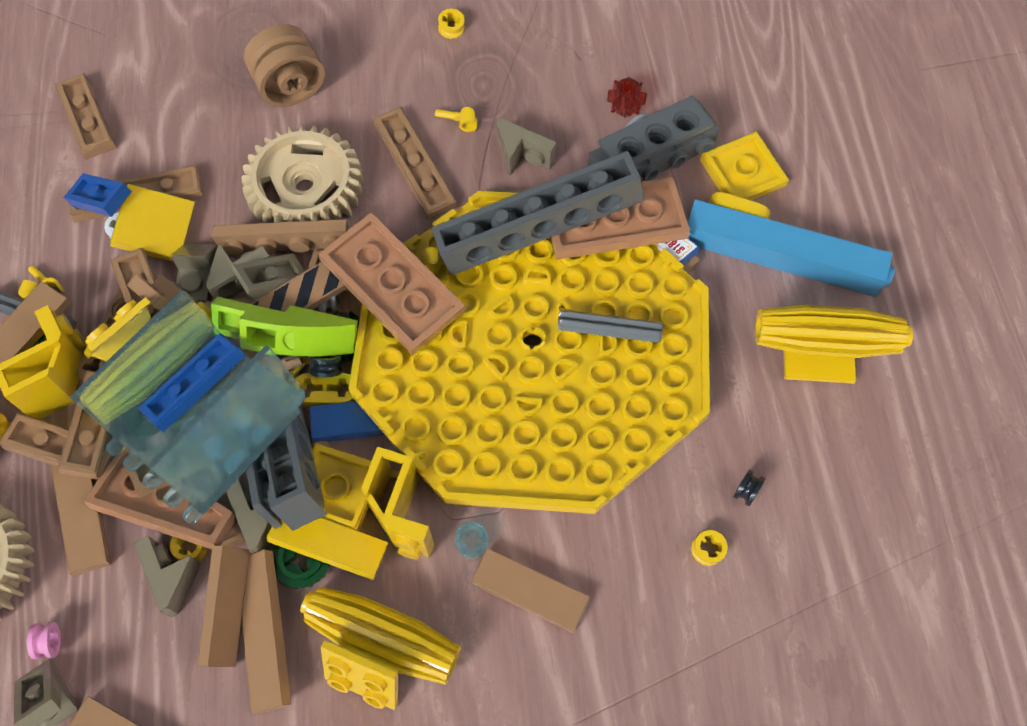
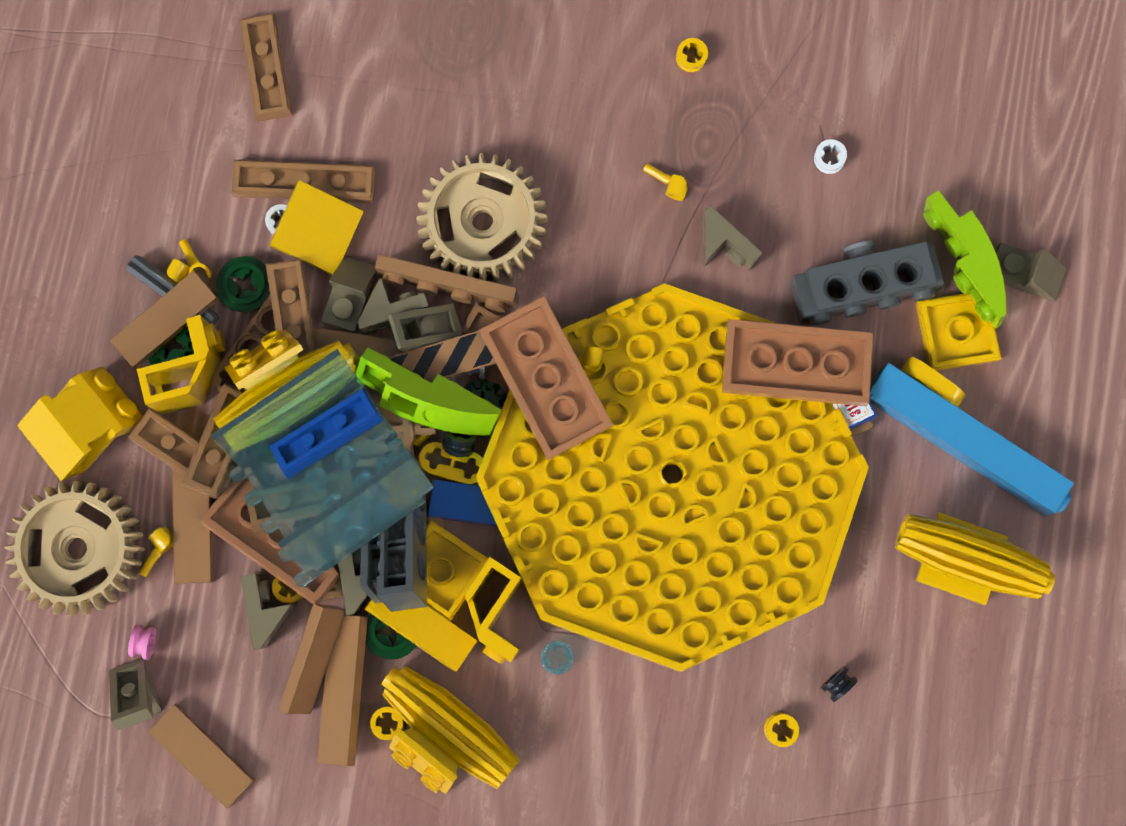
camera: 15 degrees right, 15 degrees up
blue plate [63,173,132,217] -> none
medium nougat slope [126,274,198,312] -> none
medium nougat wheel [243,24,325,107] -> none
medium nougat tile [373,107,457,220] -> none
dark grey brick [431,151,644,276] -> none
medium nougat tile [471,548,590,634] -> none
axle [558,310,663,343] -> none
clear red gear [607,77,647,118] -> none
none -> yellow hand [138,527,174,577]
none -> dark green gear [216,256,270,314]
none -> yellow bush [370,706,405,740]
none -> white bush [814,139,847,174]
none -> lime slope [923,190,1006,329]
none -> dark tan slope [996,242,1066,302]

